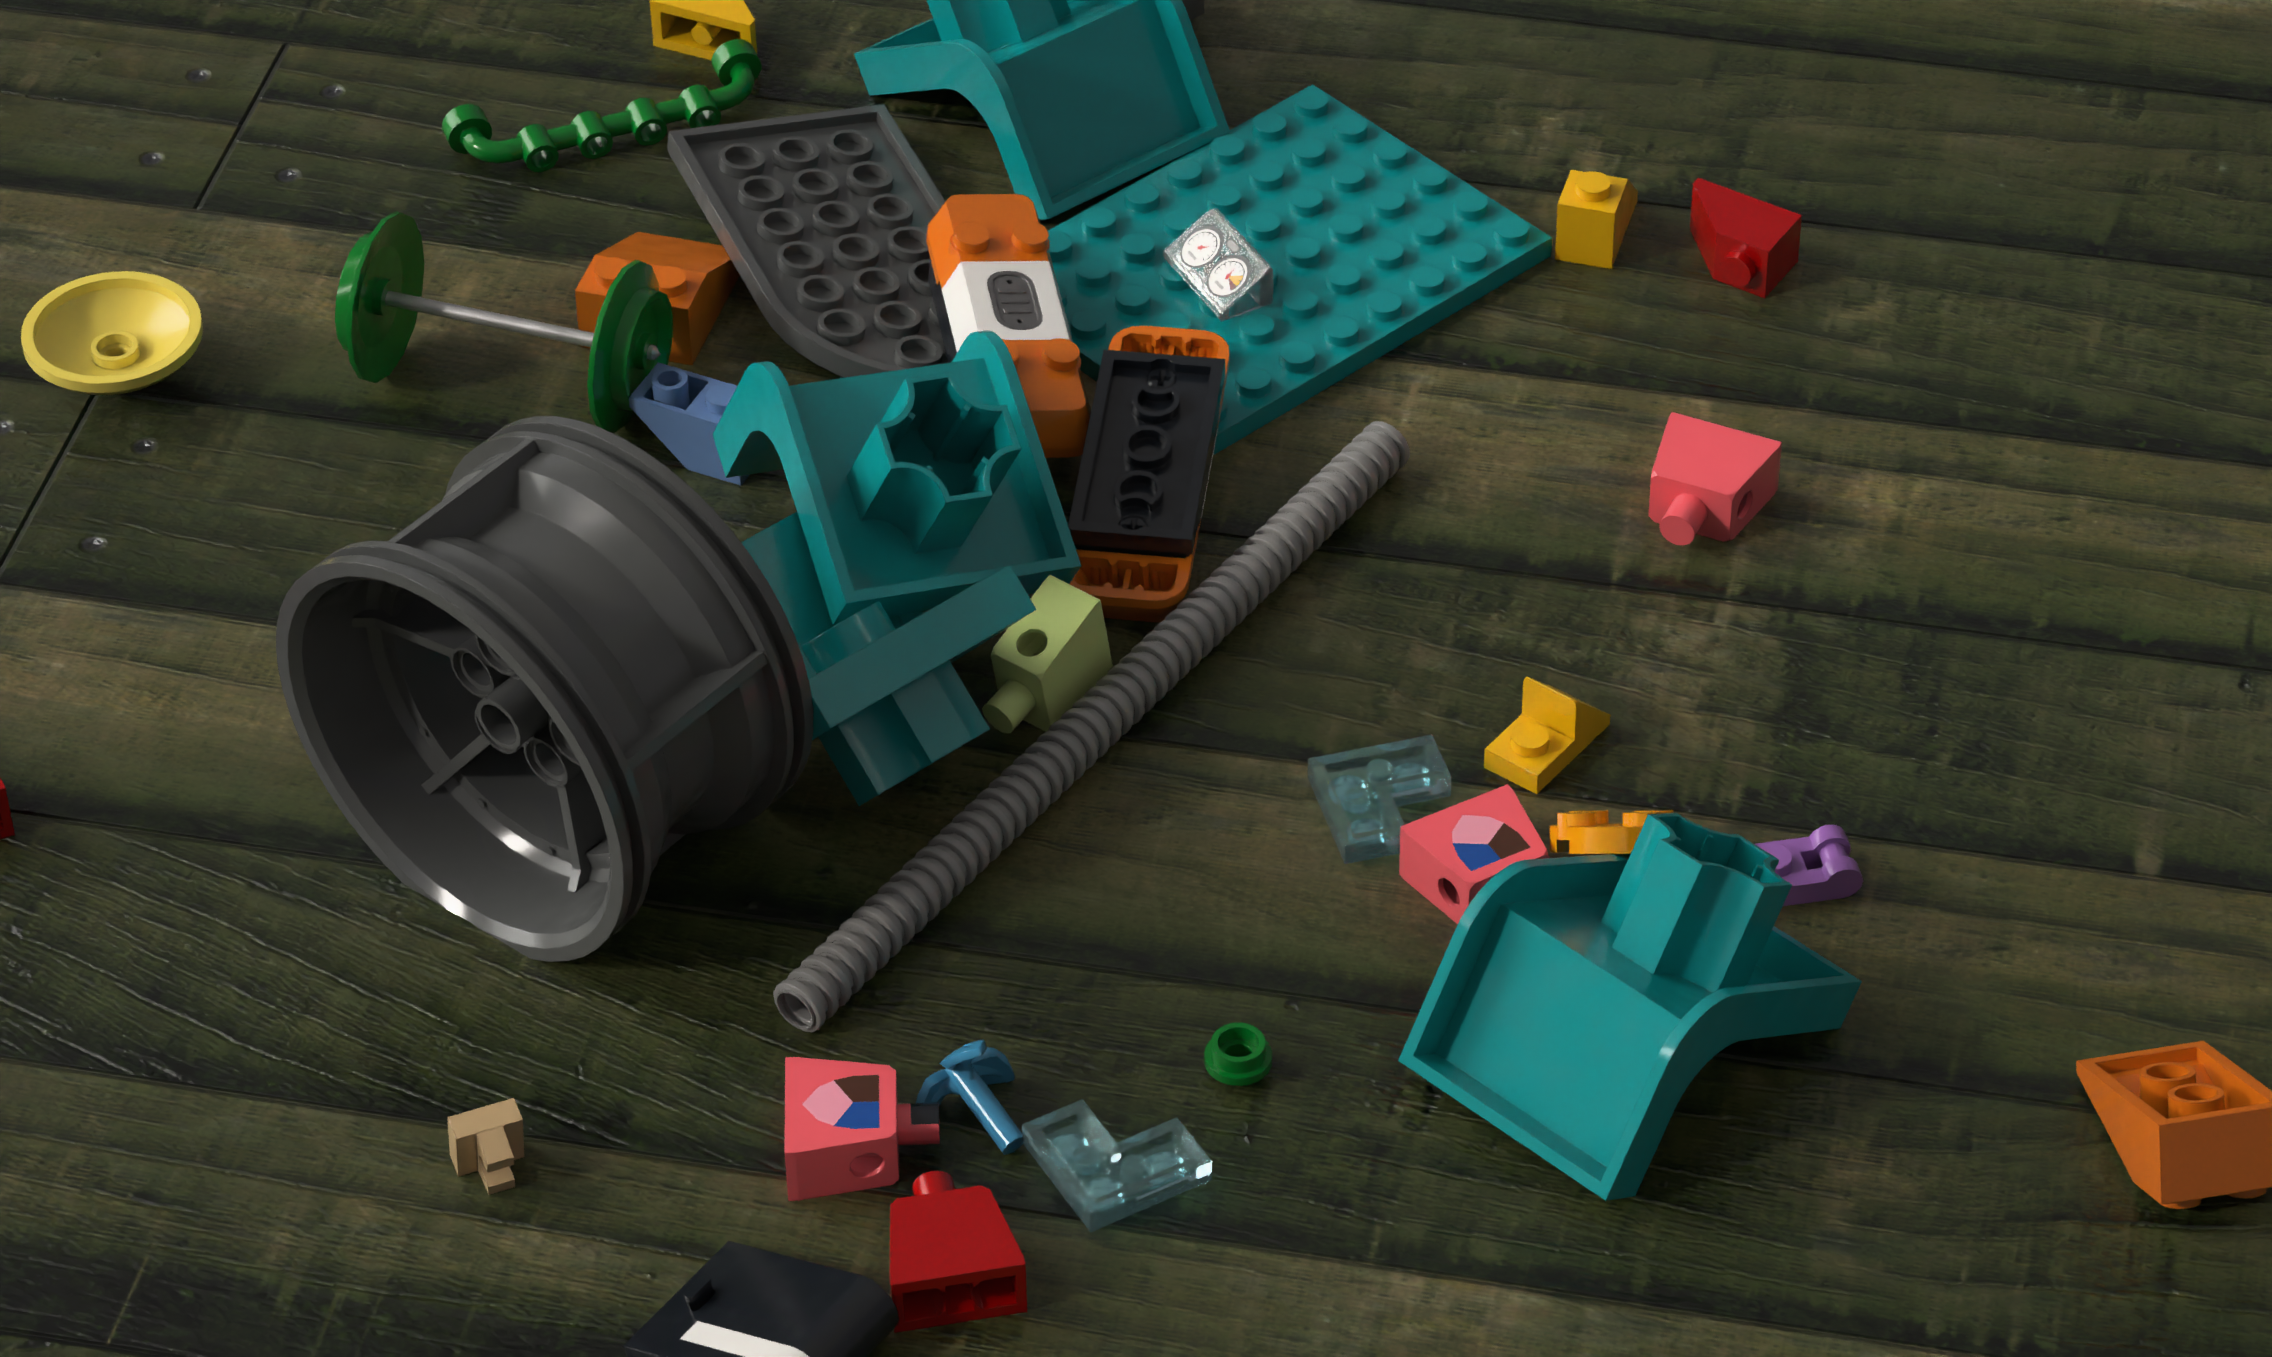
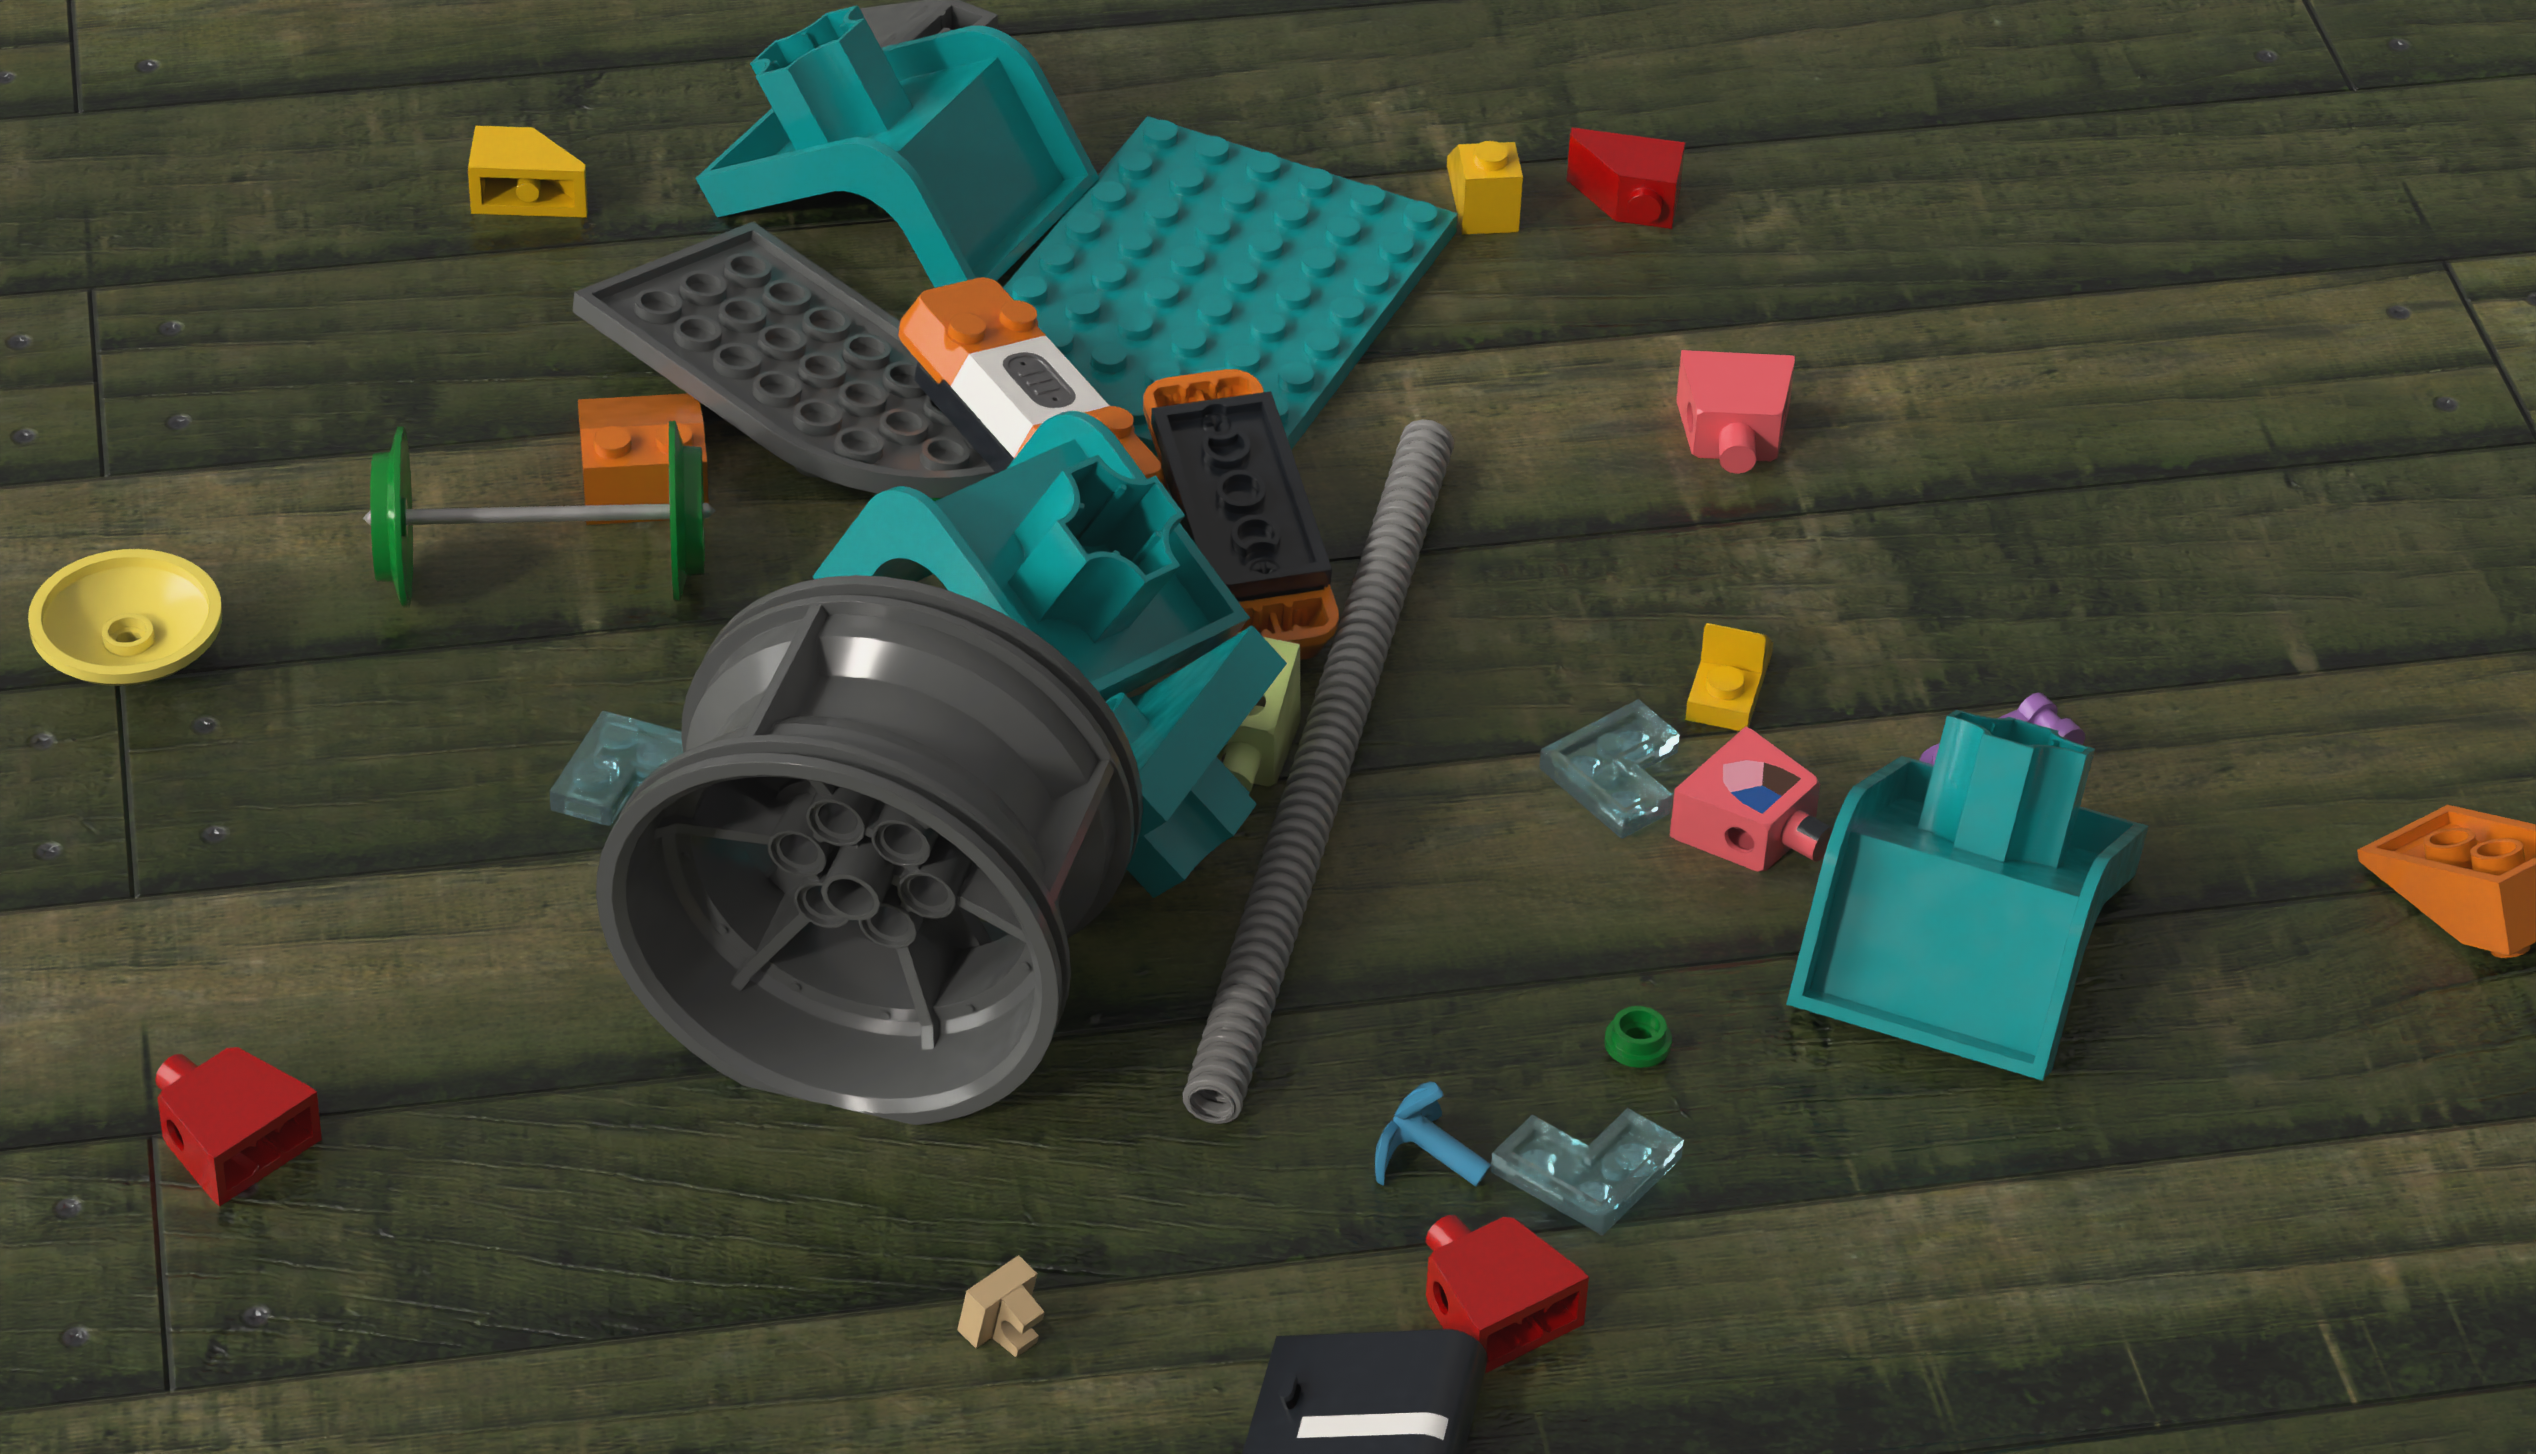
camera: 25 degrees left, 0 degrees up
green bar [442,39,761,172] -> none
medium blue slope [629,362,750,486] -> none
coral torso [784,1057,940,1201] -> none
slope [1163,208,1273,321] -> none
light orange plate [1549,810,1674,854] -> none

